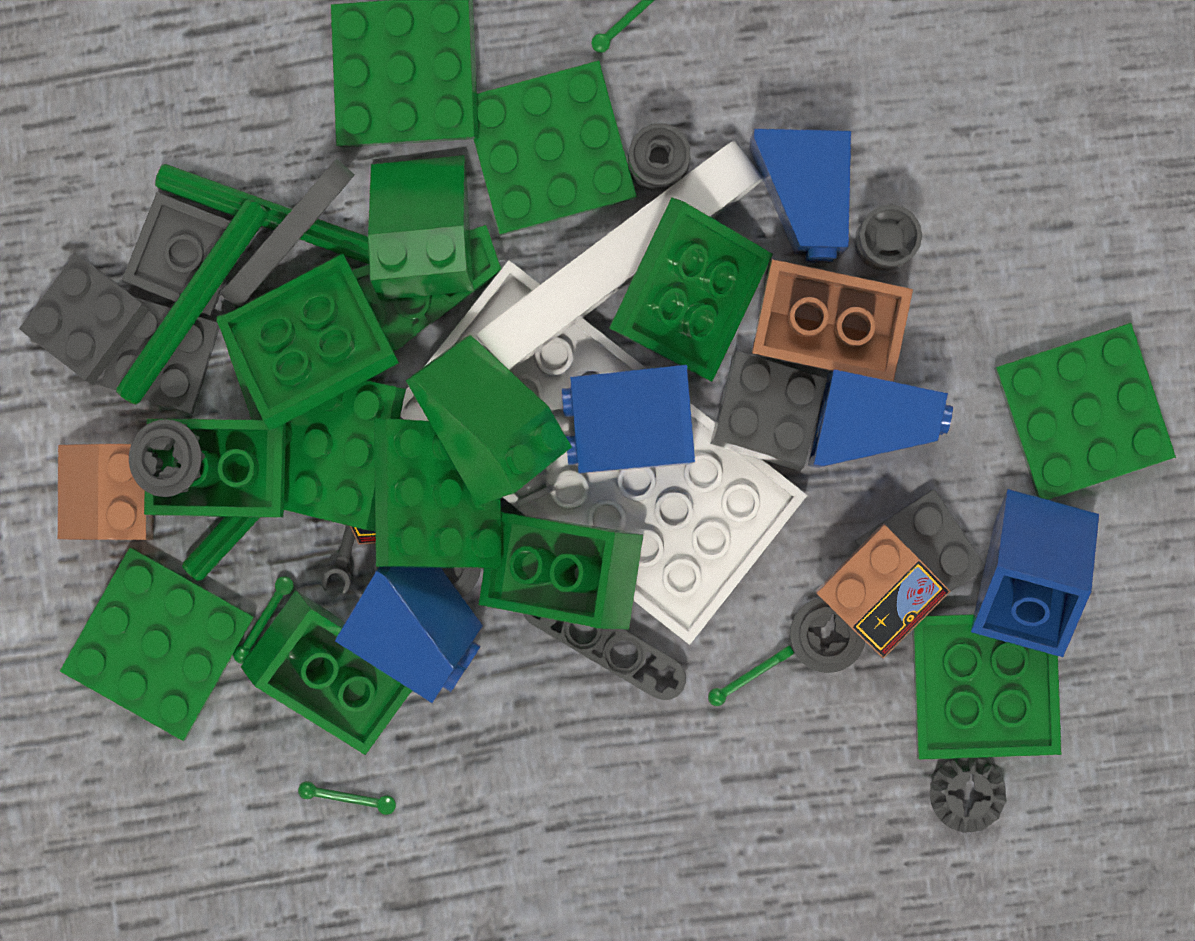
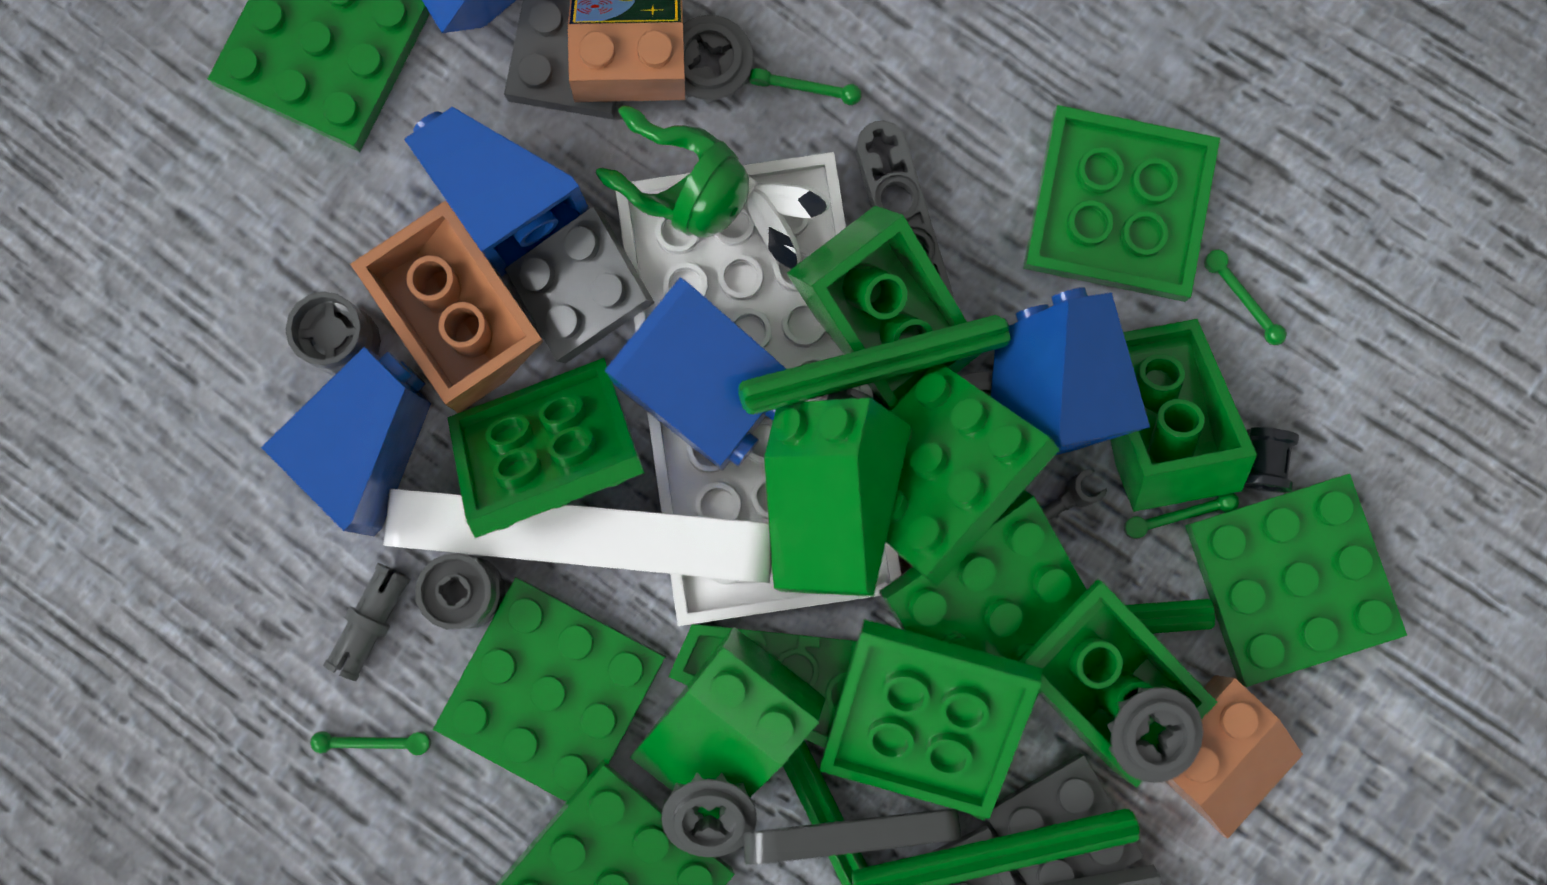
camera: 135 degrees left, 5 degrees down
none -> dark grey pin [323,563,411,681]
none -> green hair [595,106,830,269]
none -> dark grey gear [662,773,757,857]
none -> green axle [738,315,1011,415]
none -> green plate [1023,105,1220,302]
none -> black bush [1244,427,1299,493]

